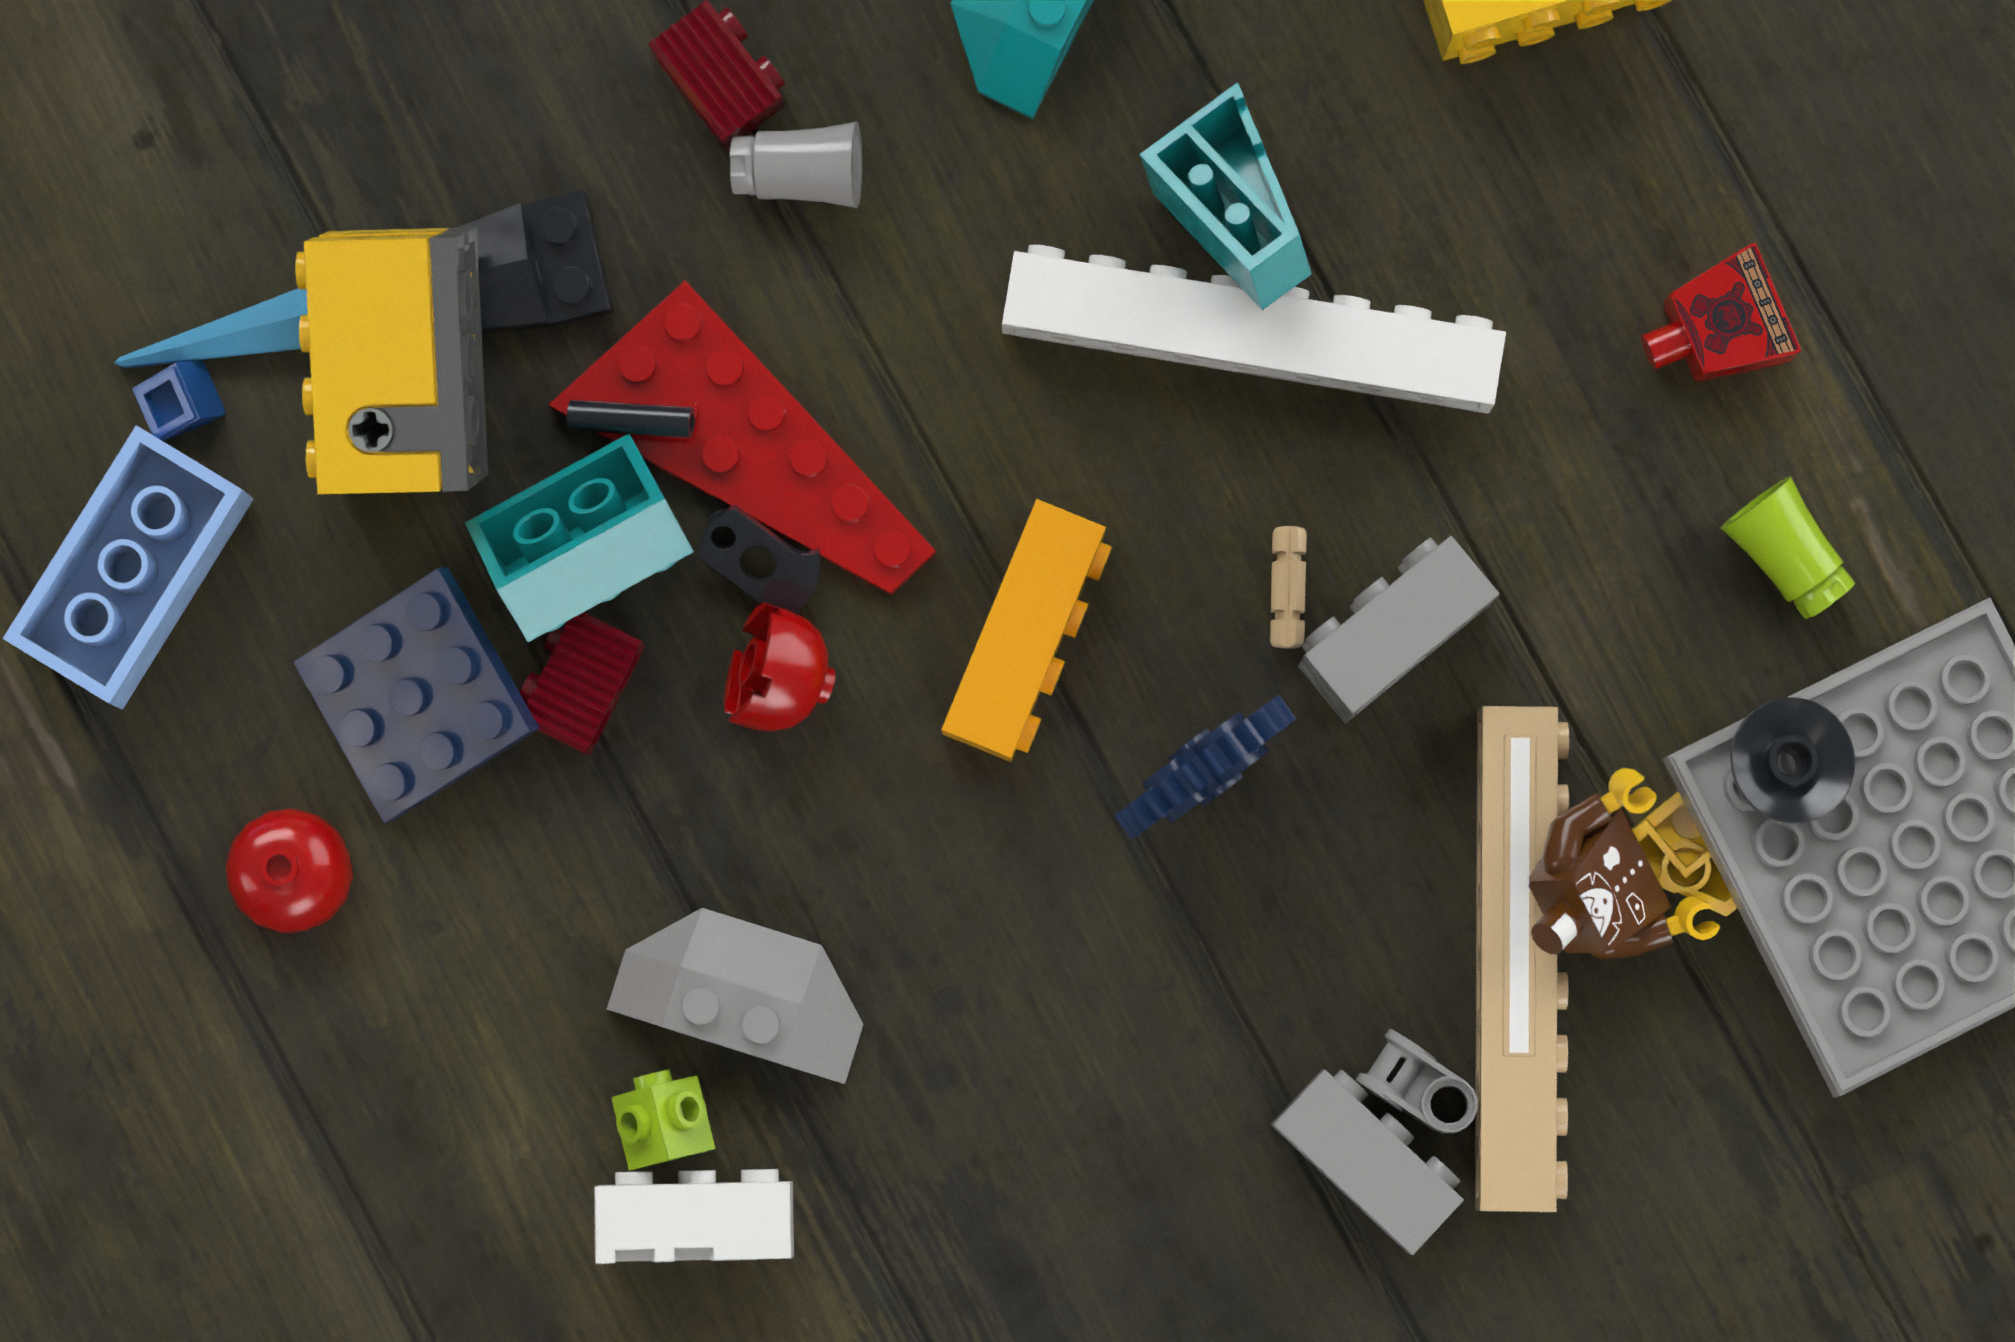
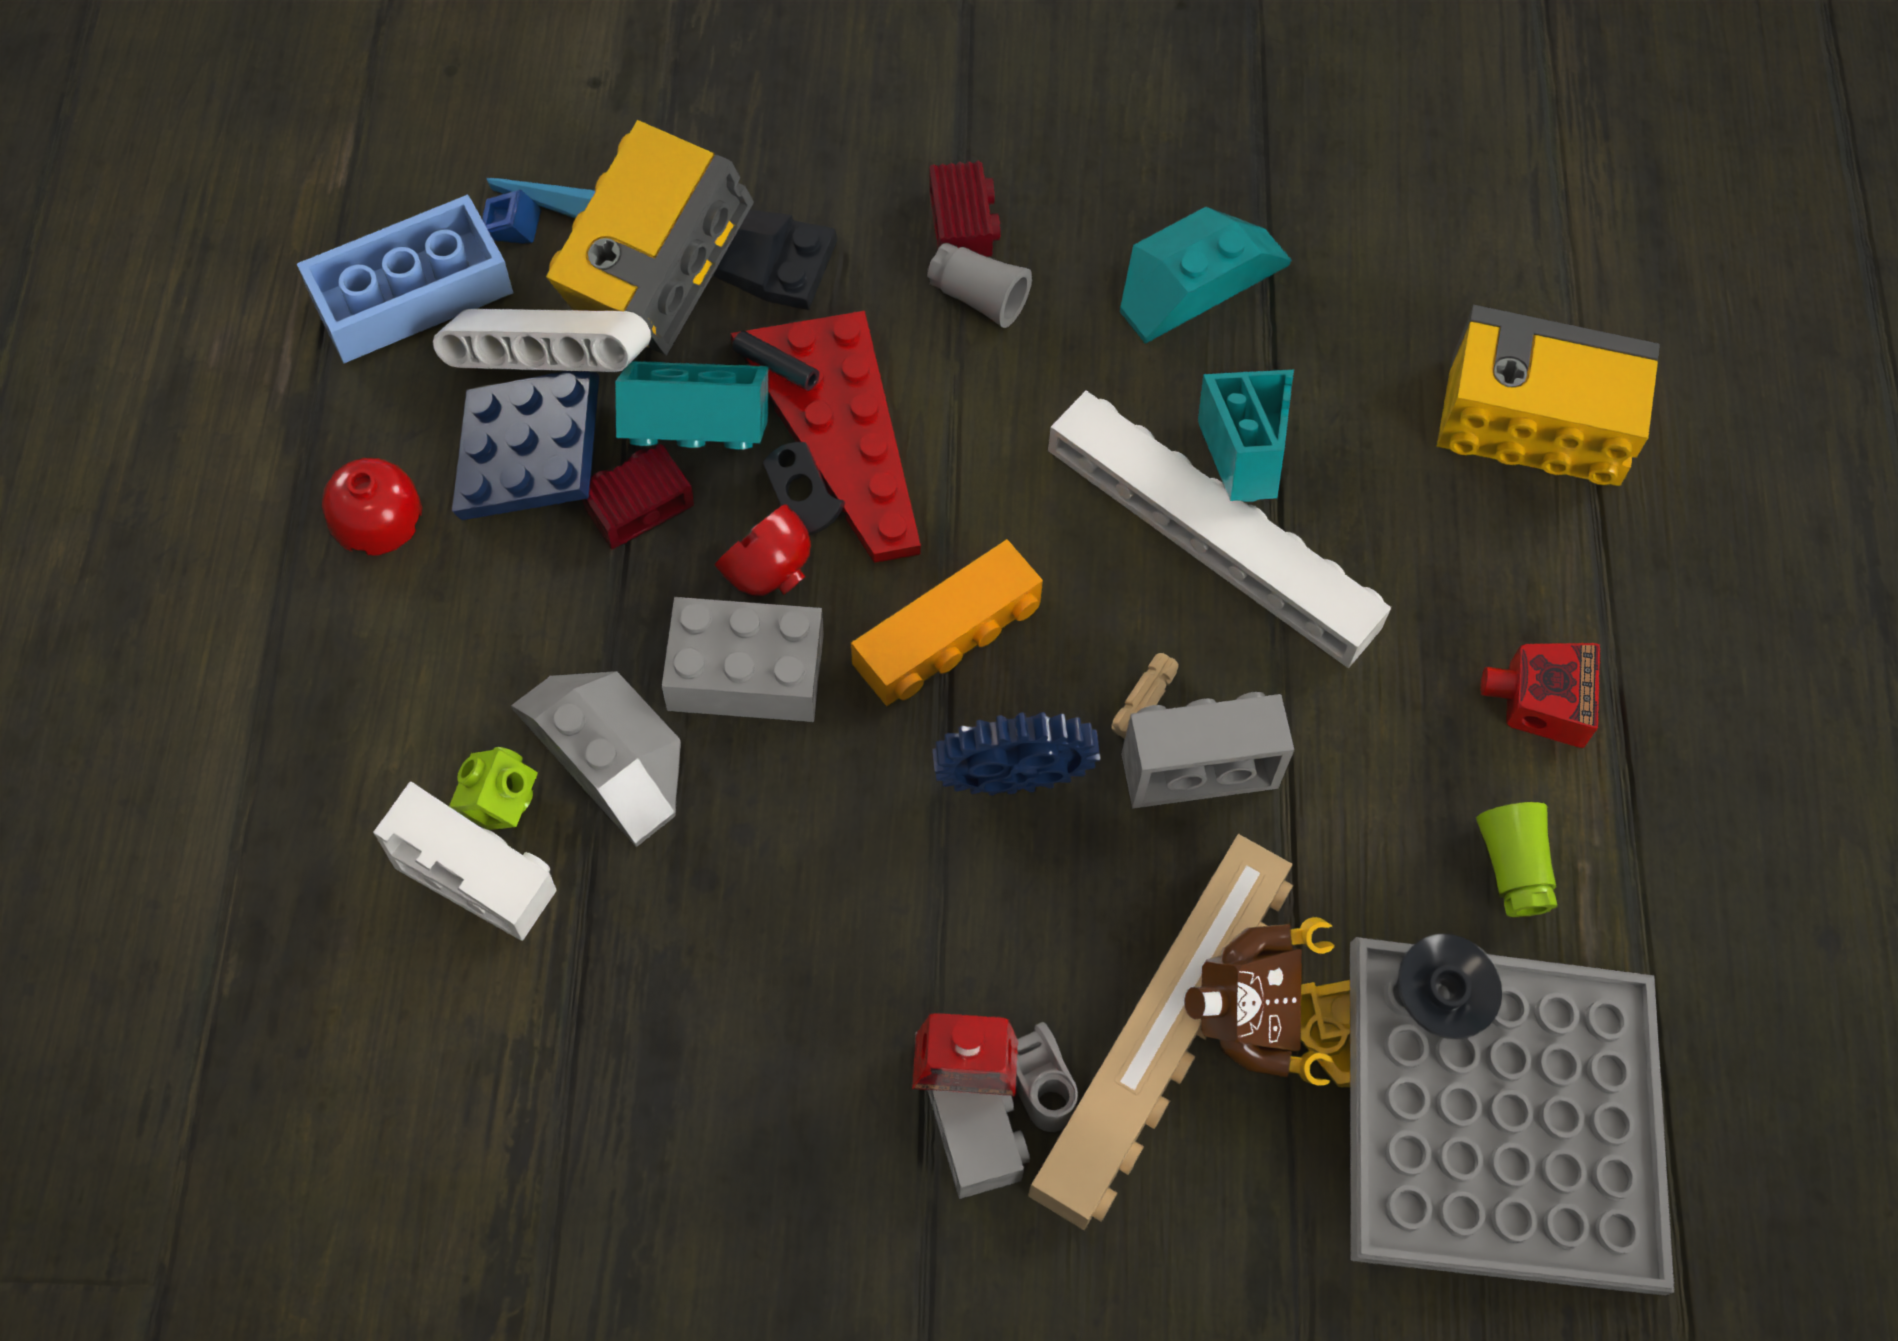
camera: 25 degrees right, 20 degrees down
none -> white beam [433,309,651,372]
none -> light grey brick [662,597,824,722]
none -> red torso [912,1013,1018,1096]

